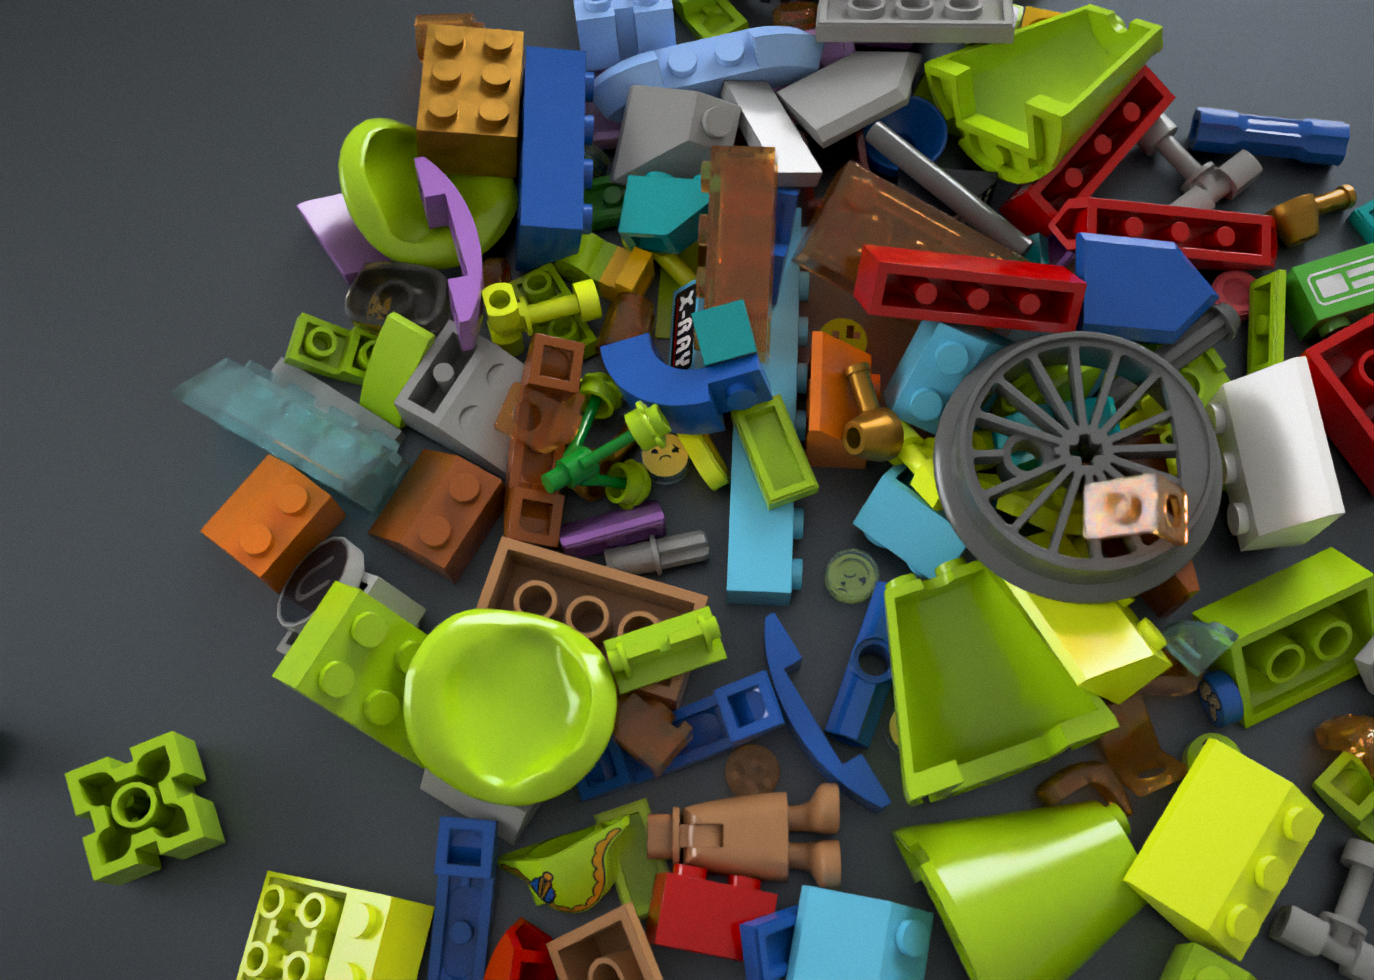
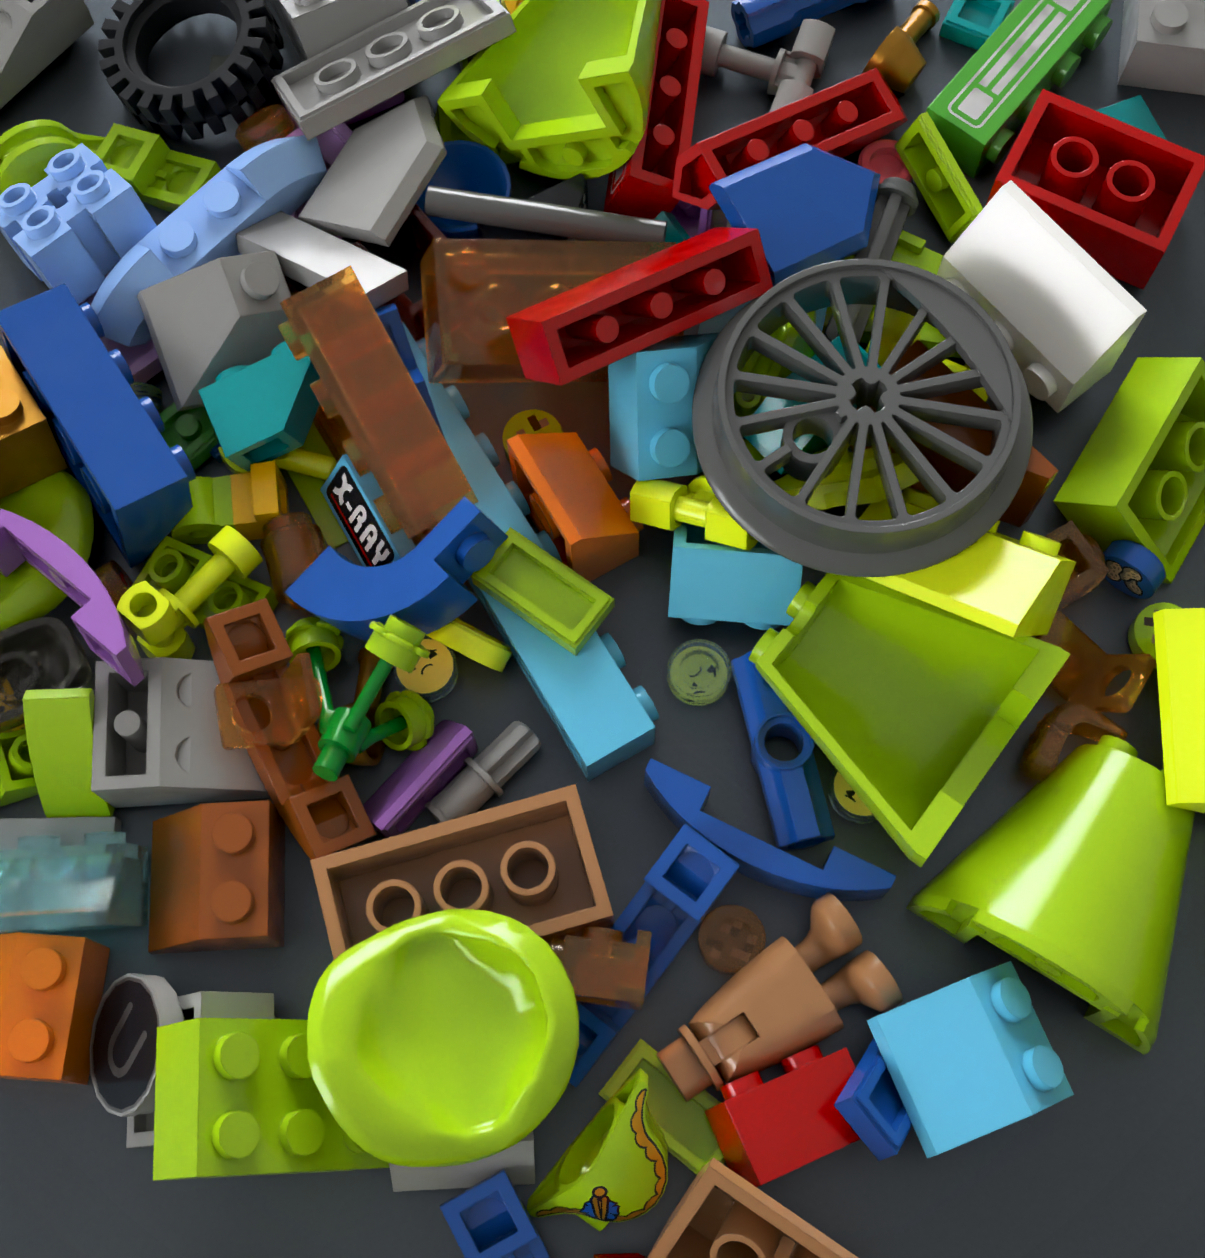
camera: 35 degrees left, 0 degrees up
lime hinge [603,606,727,695] -> none
teal tile [691,299,758,367] -> none
pearl gold bar [842,362,904,462] -> none
clear orange bracket [1083,472,1188,546] -> none
clear light blue tile [1160,620,1239,677] -> none

